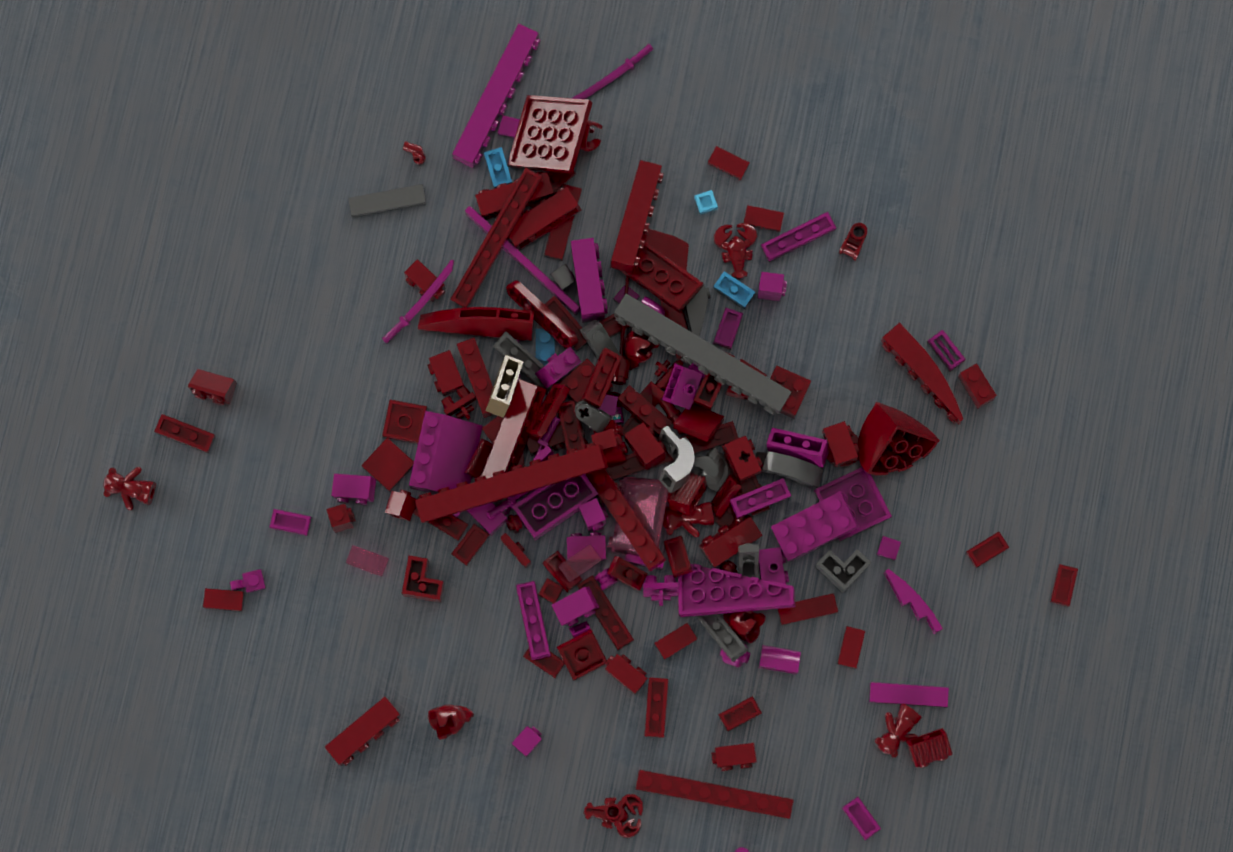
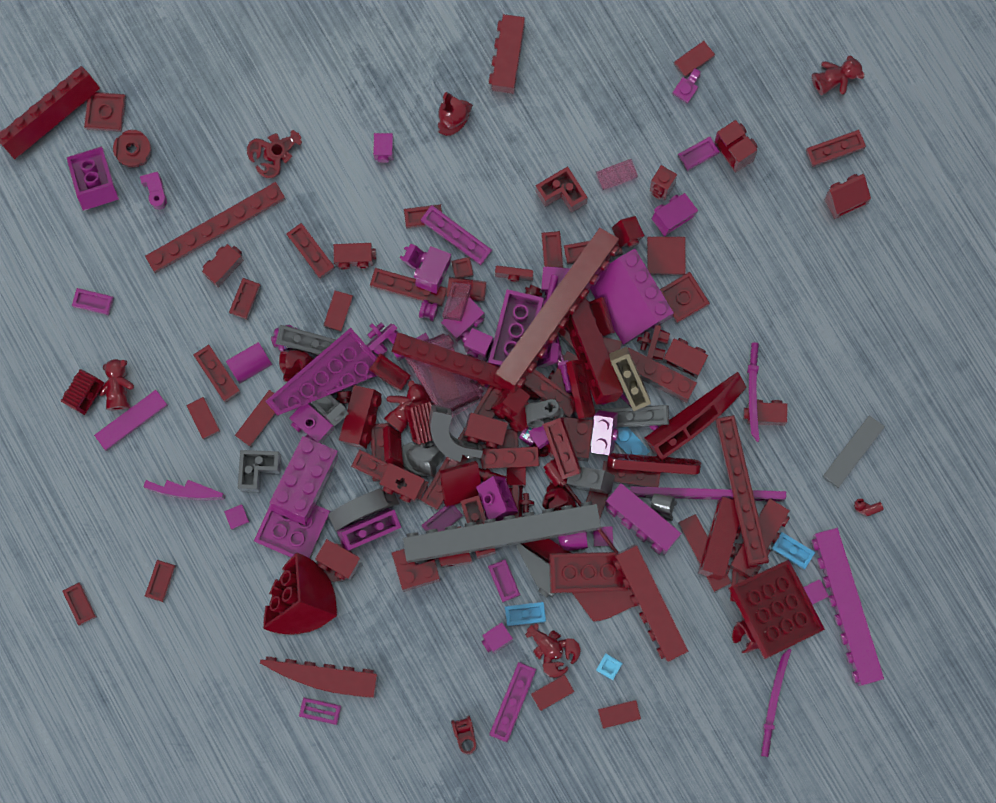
camera: 145 degrees right, 0 degrees up
dark red plate [557,629,607,681] -> none
dark red plate [607,556,648,591] -> none
magenta plate [730,478,791,519] -> none
dark red brick [958,363,997,409] -> none
none -> dark red plate [193,344,240,402]
none -> magenta tile [421,505,463,532]
none -> dark red piece [714,120,758,173]

